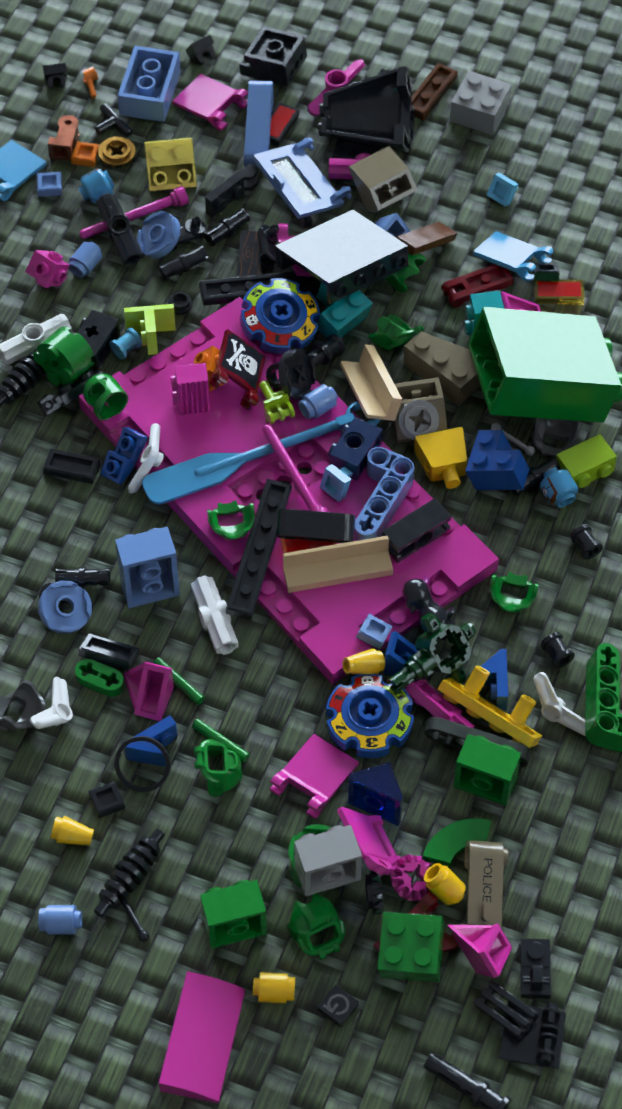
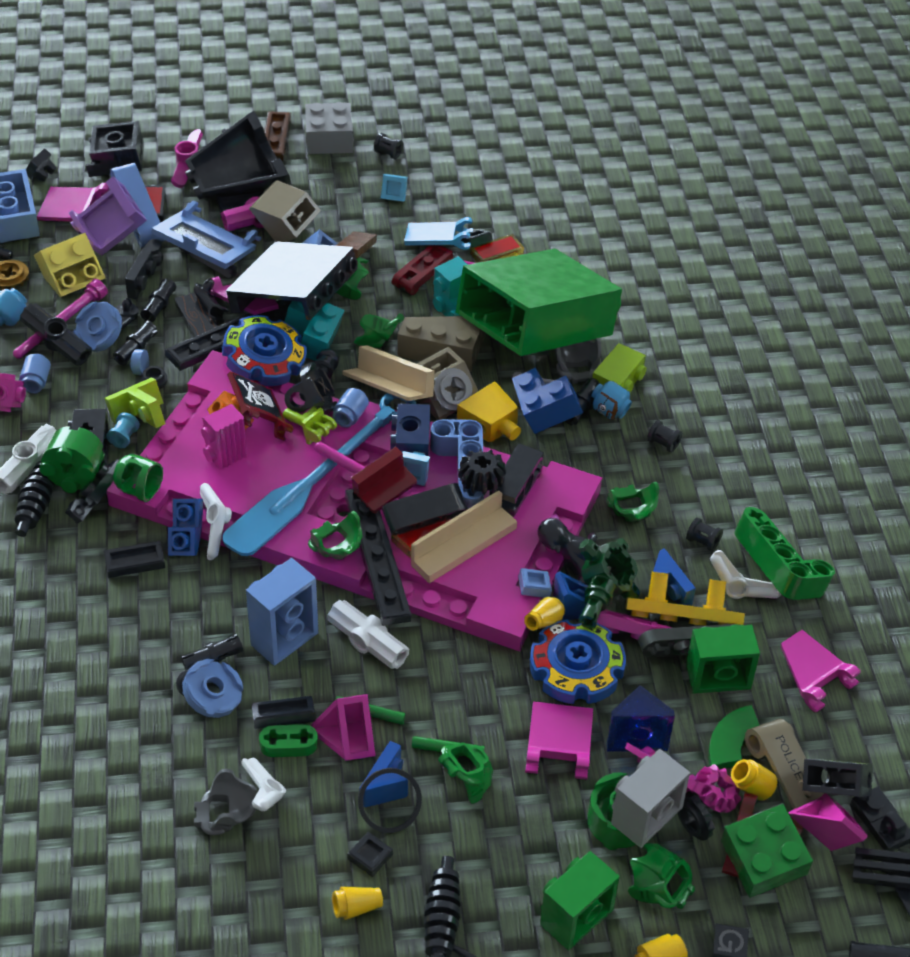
camera: 30 degrees left, 10 degrees down
none -> medium lavender panel [69,176,147,256]
none -> medium blue tile [131,349,149,376]
none -> dark red panel [351,446,417,513]
none -> black bush [373,133,403,160]
none -> black gear [458,448,506,496]
none -> dark pink flag [781,630,860,712]
none -> black torso [802,759,873,797]

